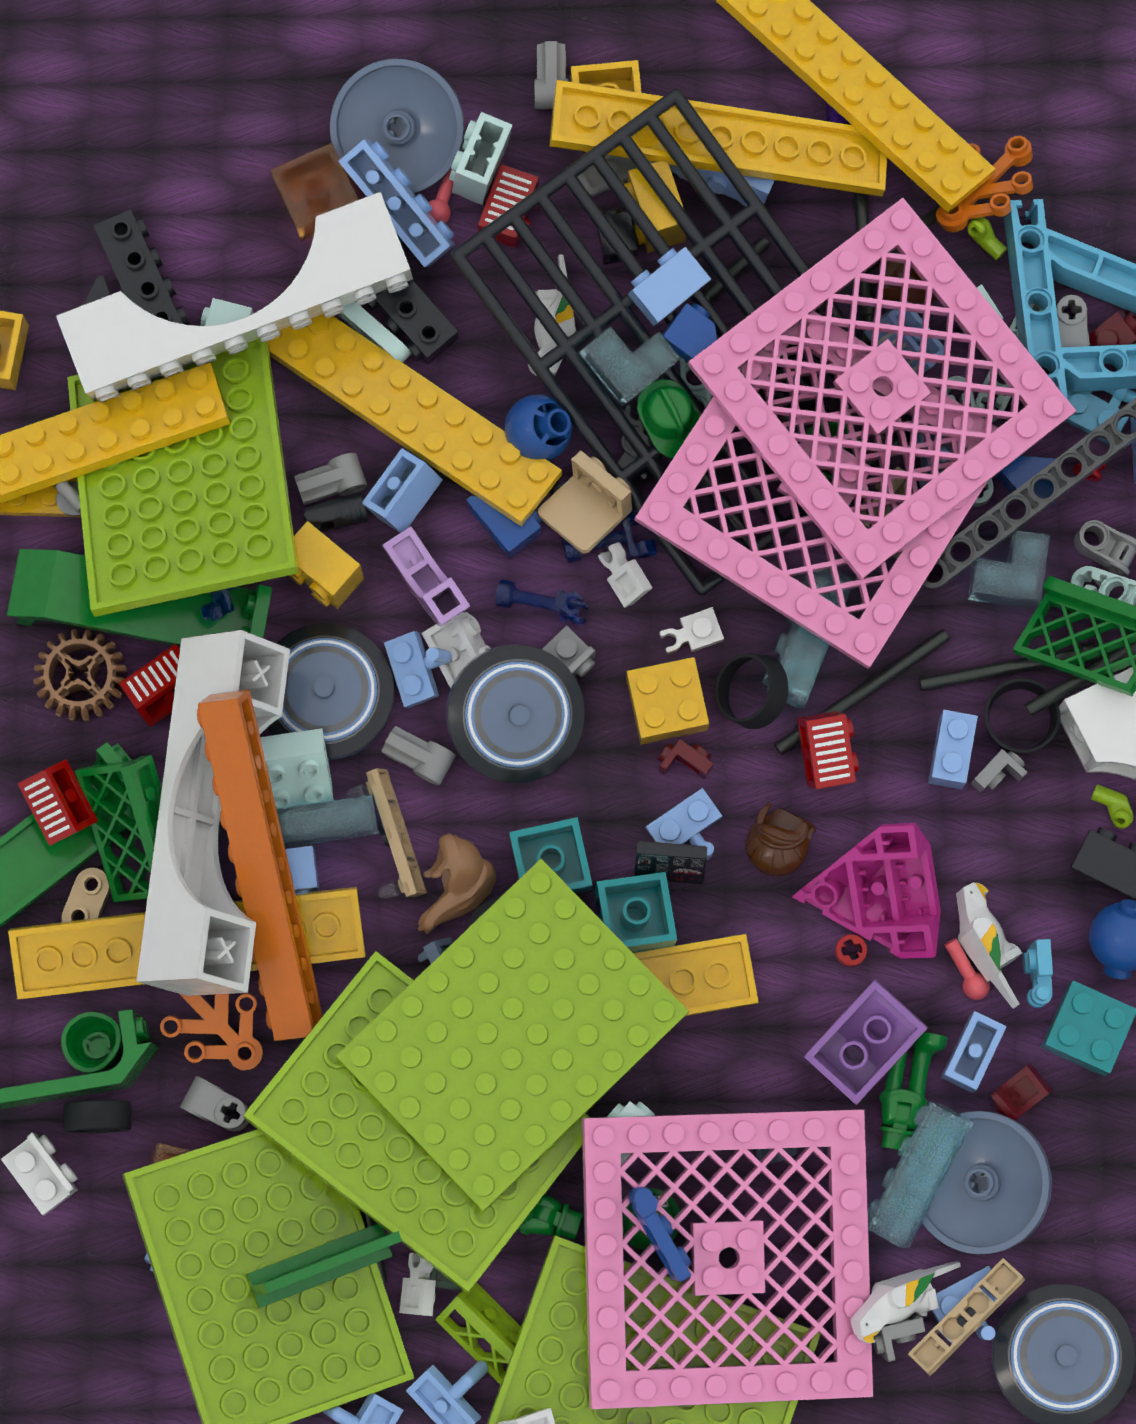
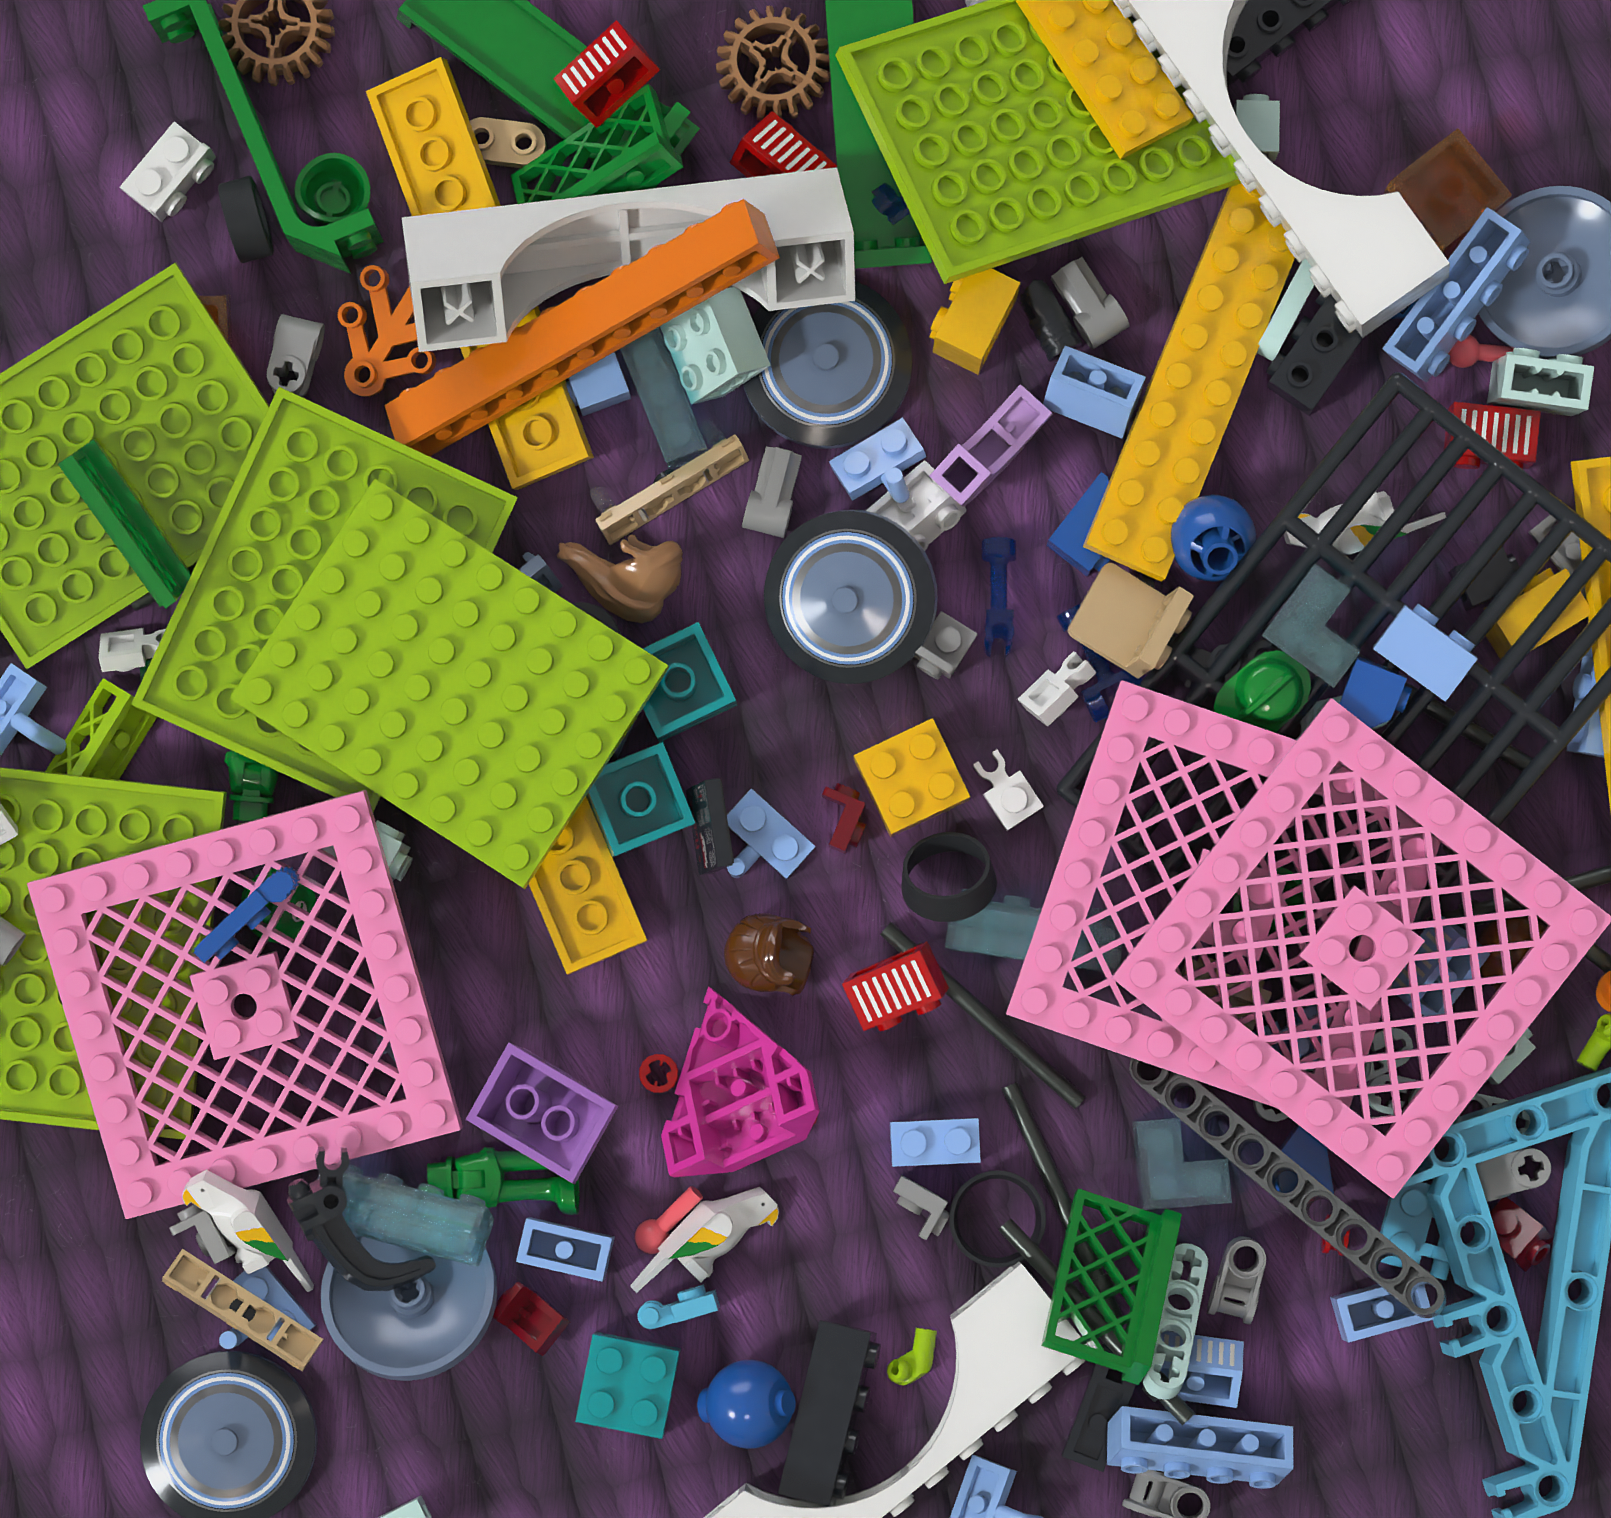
camera: 80 degrees right, 5 degrees up
none -> black piece [287,1147,436,1291]

